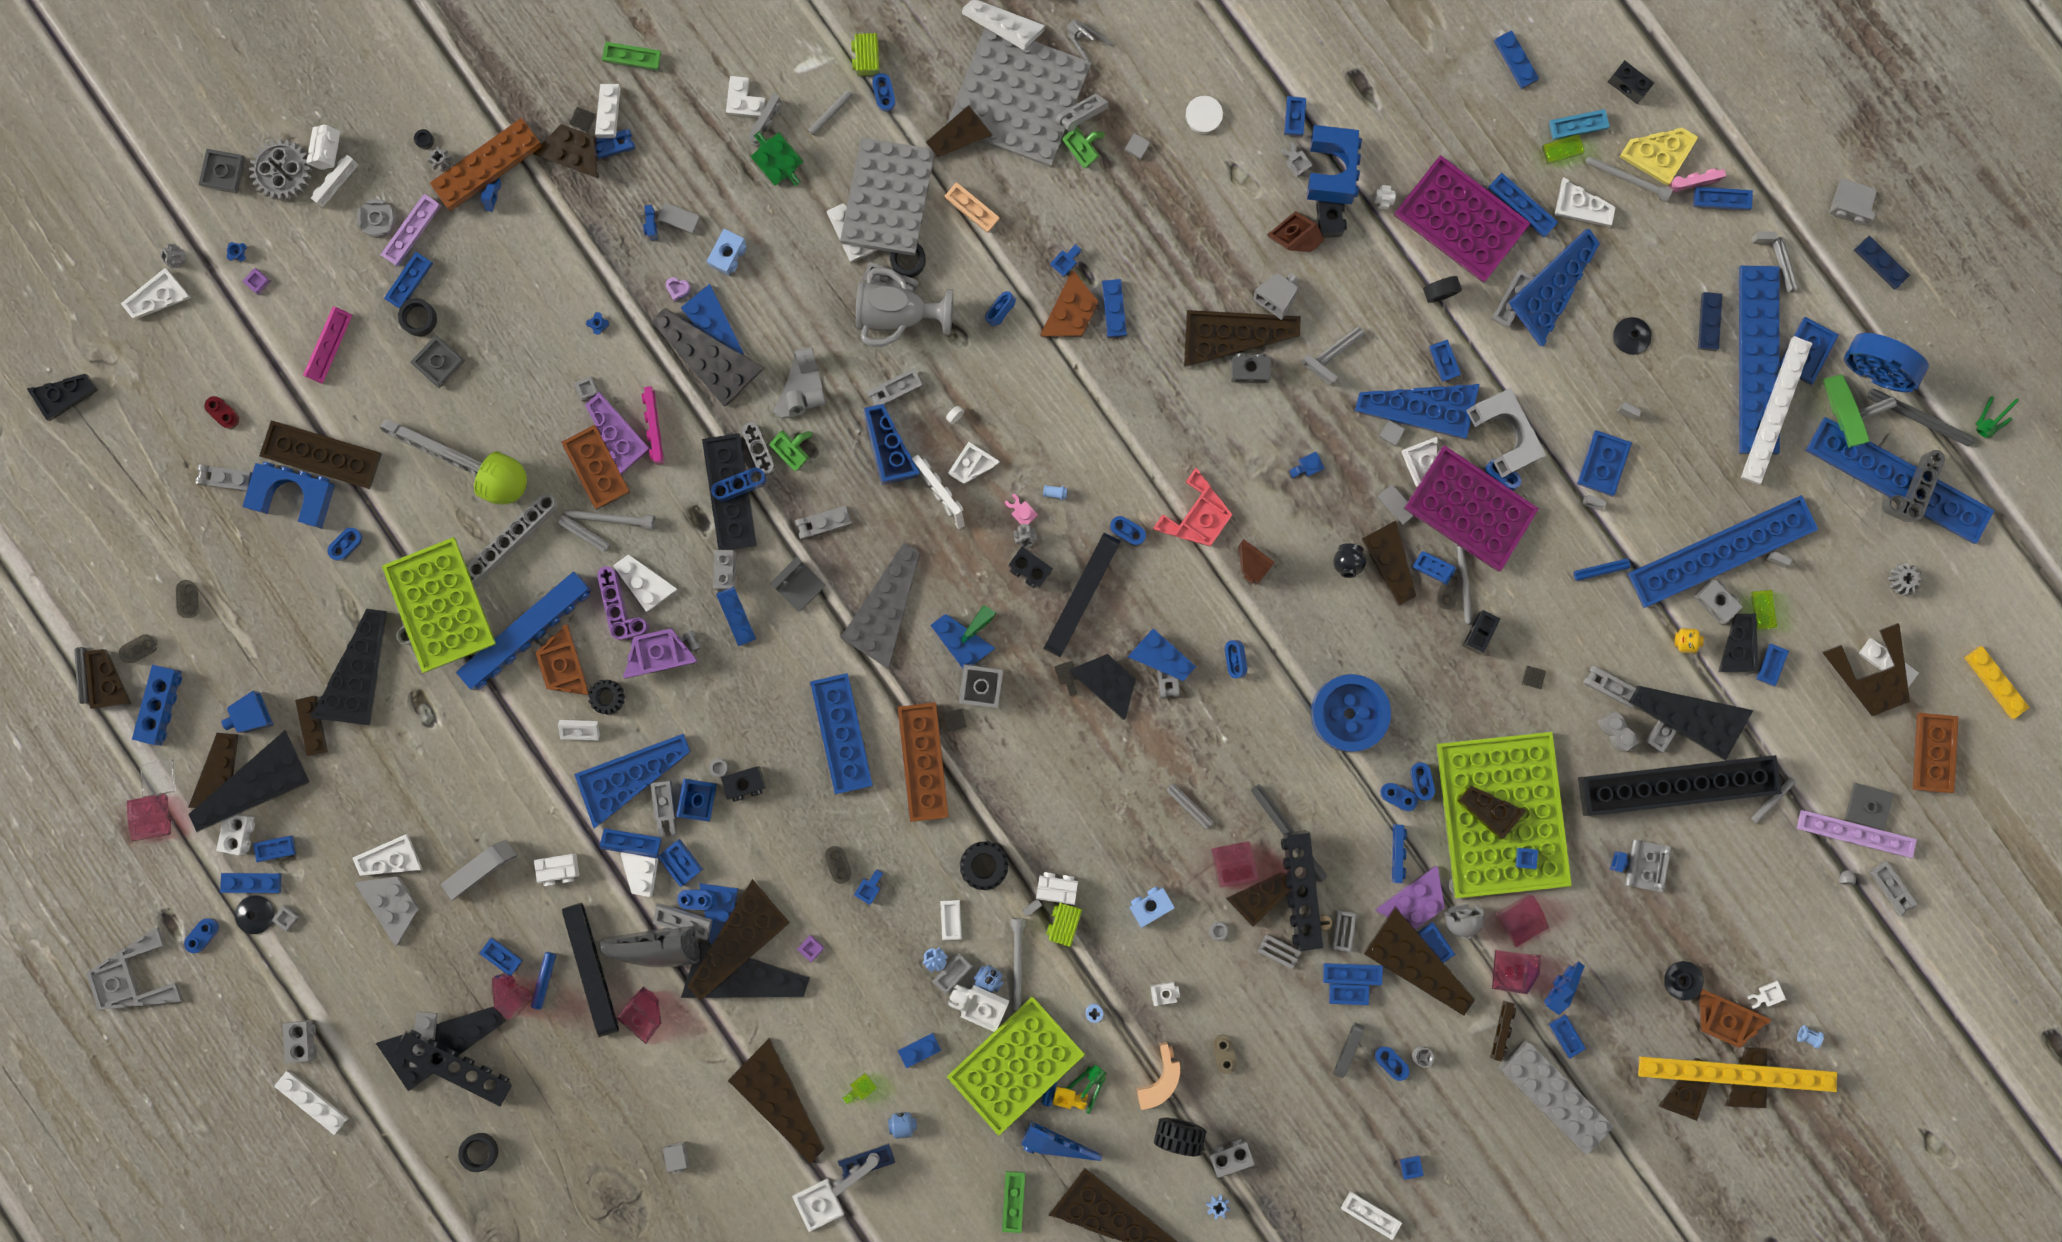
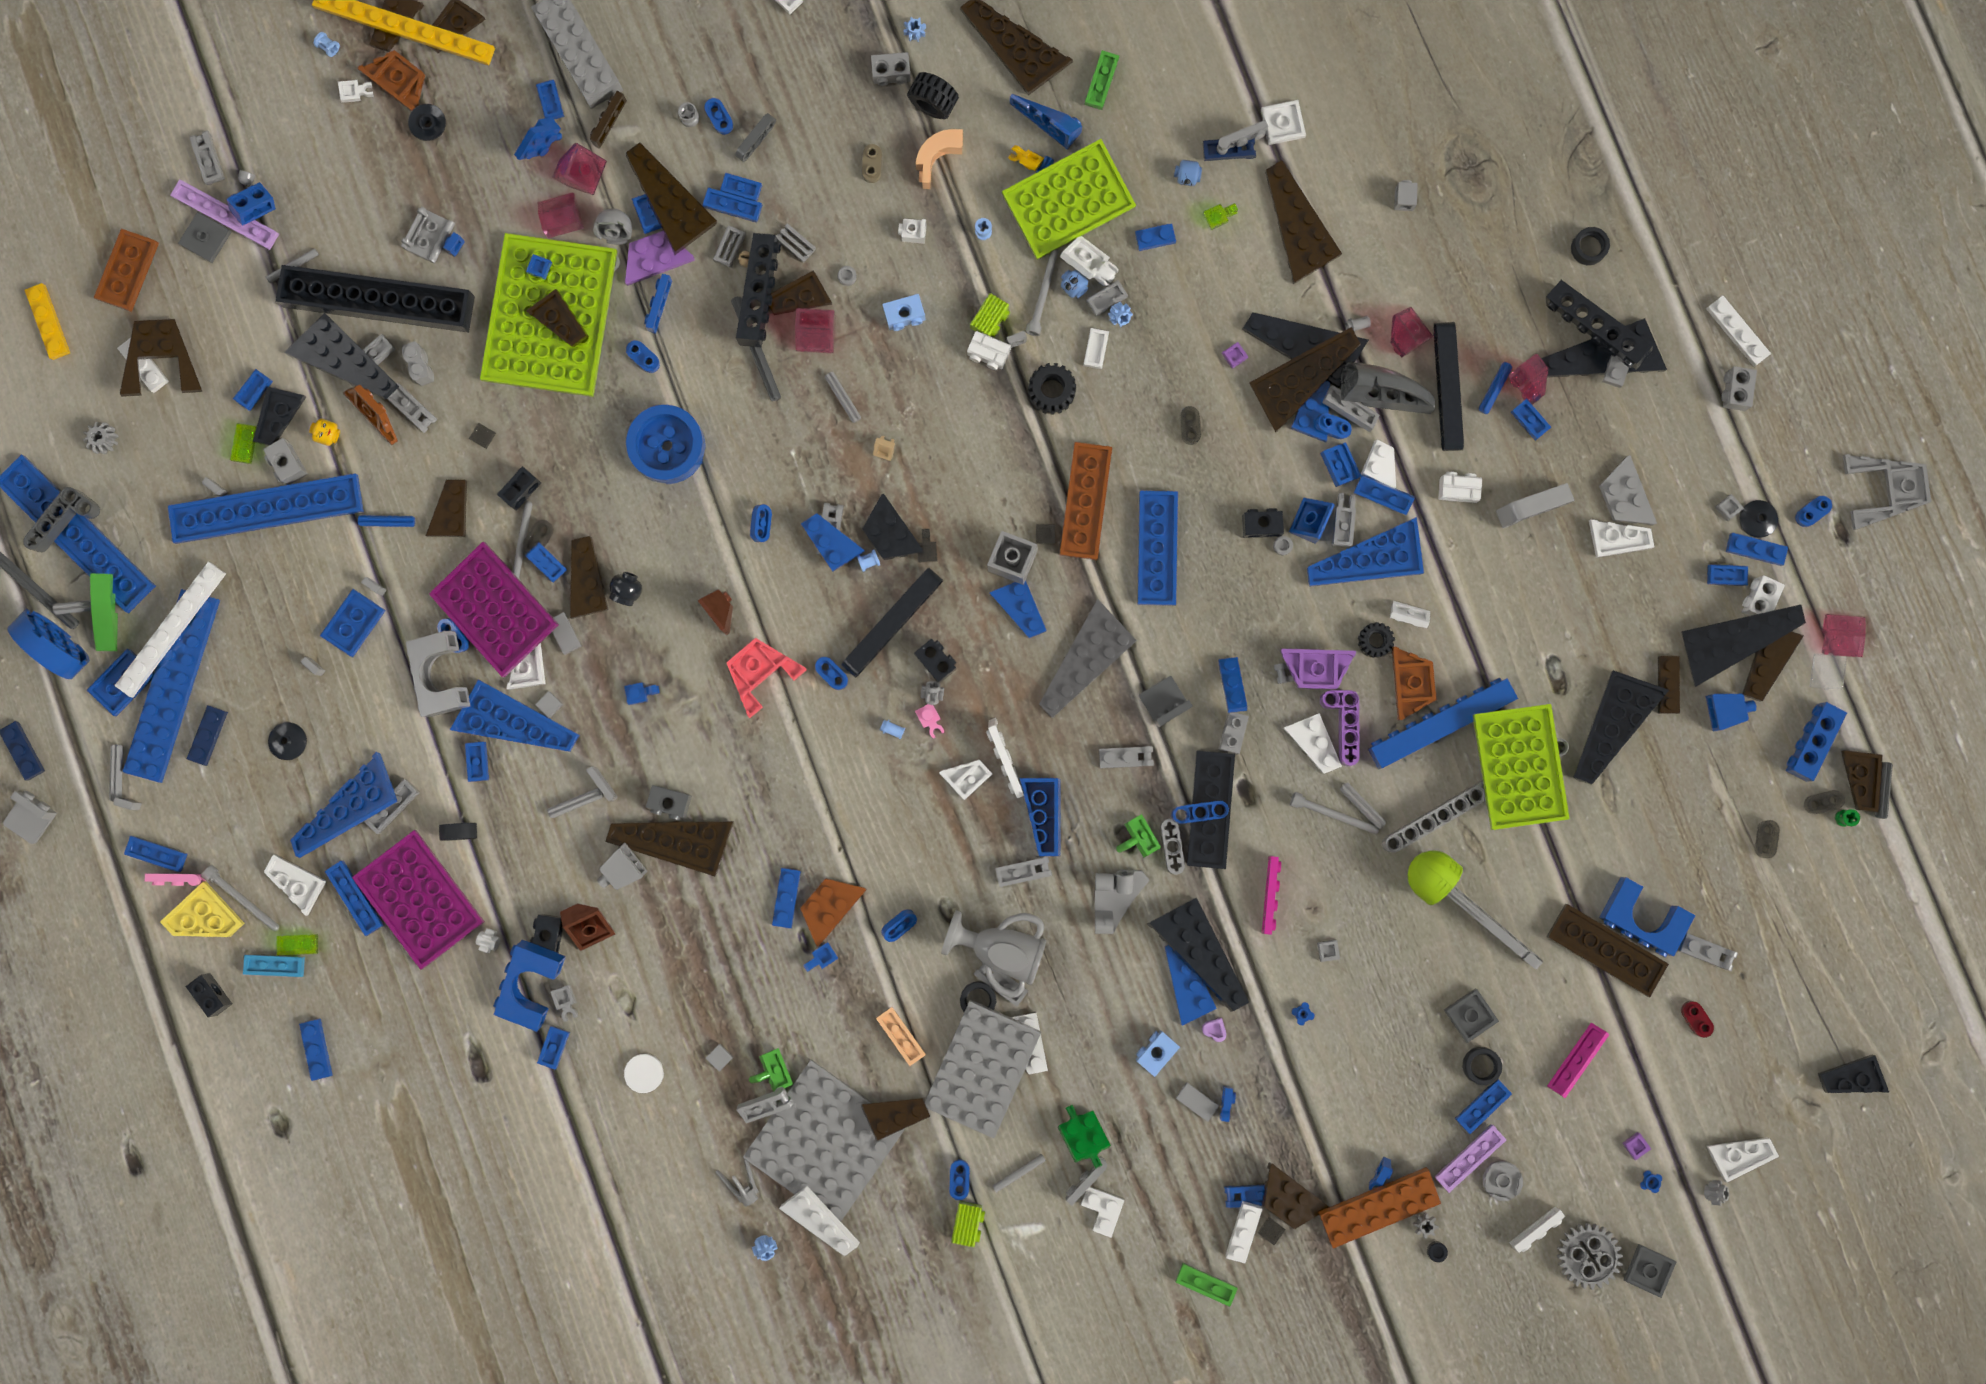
camera: 165 degrees left, 0 degrees up
white brick [306,124,340,170] -> none
blue plate [327,528,363,561] -> none
dark orange plate [561,425,631,510] -> none
medium lavender wing [585,392,650,474] -> none
blue plate [854,869,883,905] -> none
white tile [946,406,964,424] -> none
green slope [961,605,996,643] -> none
green plant [1067,1064,1107,1114] -> none
blue plate [1399,1155,1424,1180] -> none
blue plate [1410,762,1435,801] -> none
none -> blue brick [226,182,276,226]
none -> dark orange wing [343,384,398,446]
none -> dark brown wing [426,480,467,537]
none -> light blue bush [857,549,880,572]
none -> tan tile [873,436,895,461]
none -> light grey pin [1345,315,1371,332]
none -> green bush [1835,809,1860,827]

